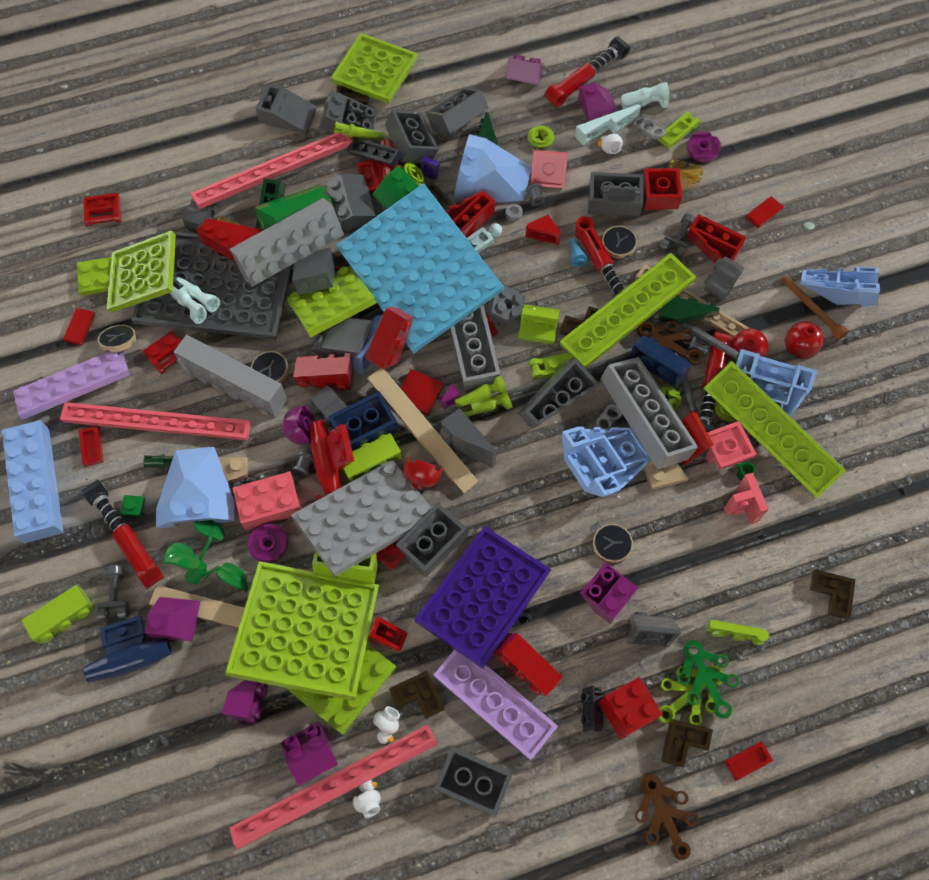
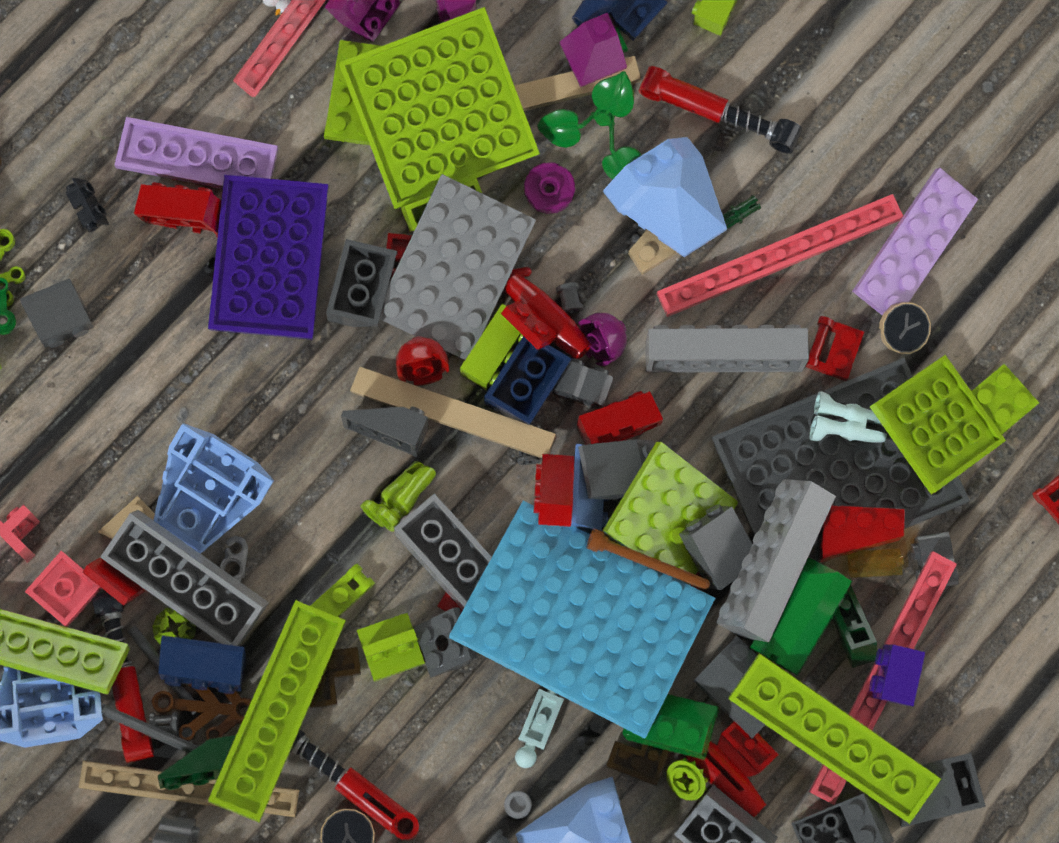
camera: 145 degrees right, 10 degrees up
light blue brick [2,420,64,543] -> none
red tile [63,308,95,345] -> none
red tile [79,426,104,467] -> none
dark grey bar [97,565,129,621] -> none
green plate [120,495,145,517] -> none
coral brick [233,471,302,531] -> none
black tile [251,351,289,383] -> none
lime pin [334,122,385,142] -> none
black plate [347,137,403,168] -> none
red slope [368,616,407,652] -> none
white animal [373,706,400,744] -> none
dark brown plate [389,671,445,720] -> none
red tile [400,369,444,416] -> none
dark purple plate [420,156,440,180] -> none
dark grey brick [434,746,513,818] -> none
magenta slope [438,383,460,410] -> none
red wedge [446,191,495,238] -> none
dark grey wedge [518,358,600,426] -> none
red slope [525,214,561,245] -> none
dark azure cone [570,238,588,267] -> none
magenta slope [580,562,638,625] -> none
black tile [593,524,633,564] -> none
red brick [598,676,663,740] -> none
red cylinder [731,328,769,362] -> none
green plate [736,462,756,480] -> none
red cylinder [784,321,824,359] -> none
none -> dark orange piece [586,528,710,589]
none -> lime plate [728,653,941,824]
none -> dark purple brick [869,644,926,706]

